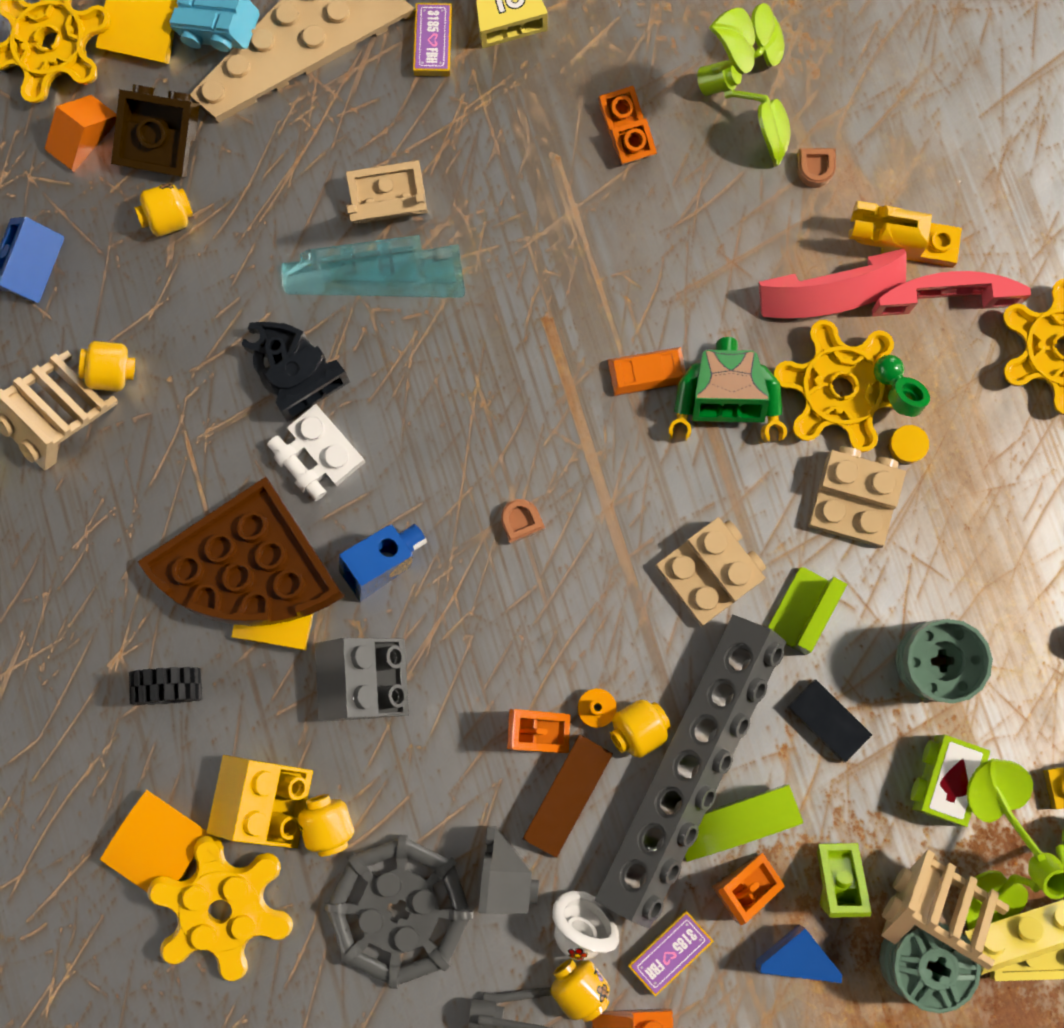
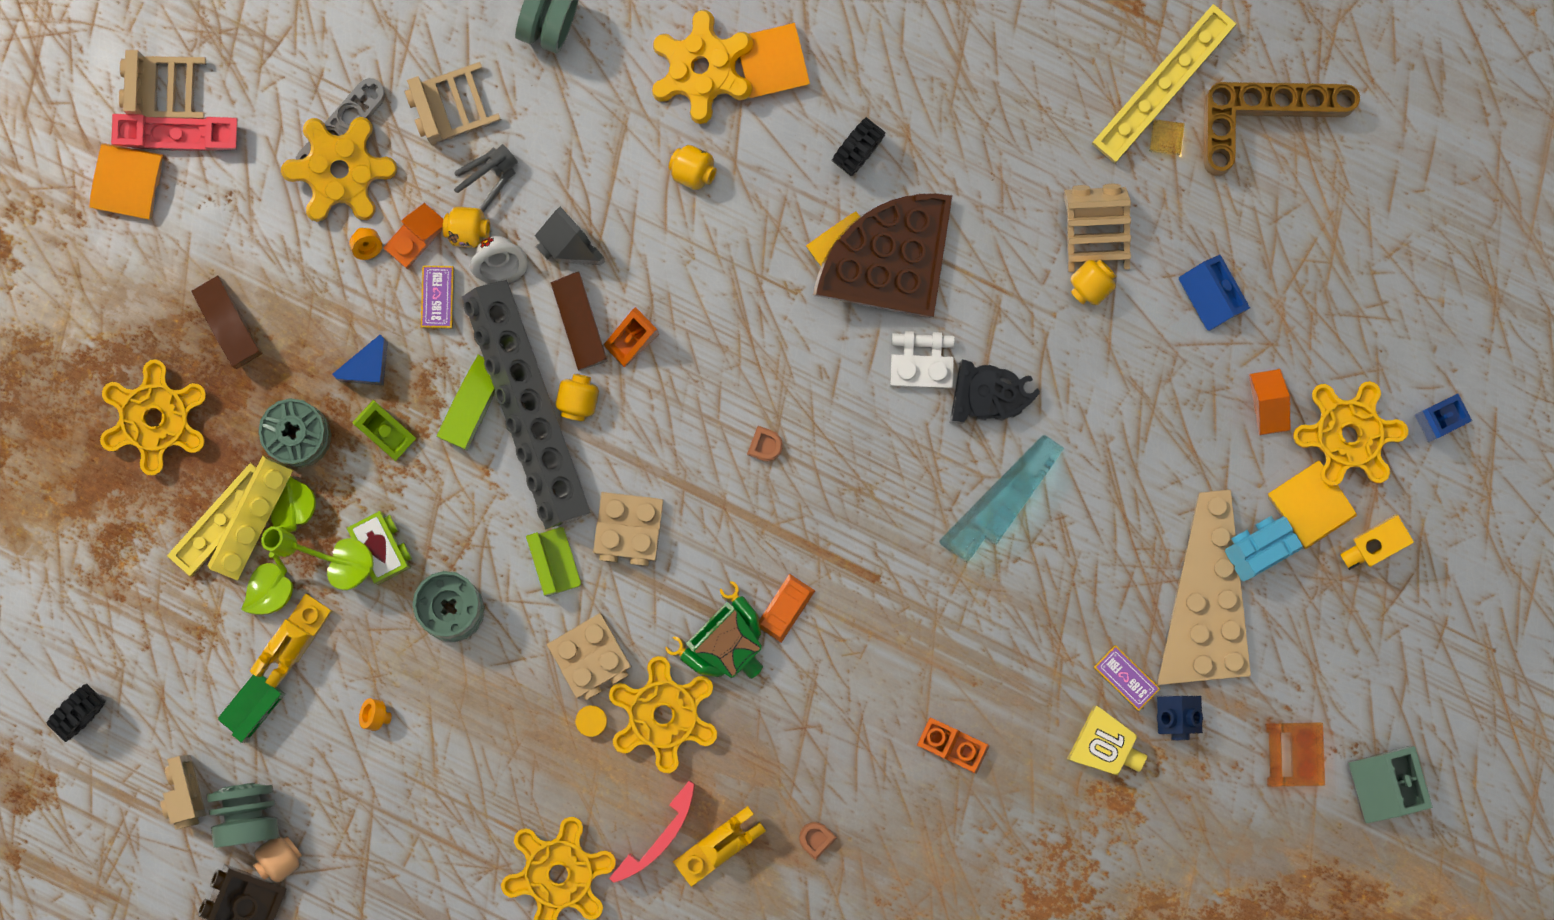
camera: 135 degrees right, 5 degrees up
dark brown plate [111,84,200,177] -> none
yellow head [134,183,193,237] -> none
yellow slope [206,755,313,849] -> none
dark grey slope [315,638,409,721] -> none
dark grey plate [324,835,473,989] -> none
blue torso [339,524,427,602] -> none
tan plate [346,160,428,224] -> none
light orange tile [577,688,617,728] -> none
lime plant [697,3,791,167] -> none
orange slope [712,852,785,925] -> none
coral slope [759,249,906,318] -> none
black tile [787,679,872,763] -> none
green plate [873,354,930,417] -> none
tan plate [881,849,1009,971] -> none

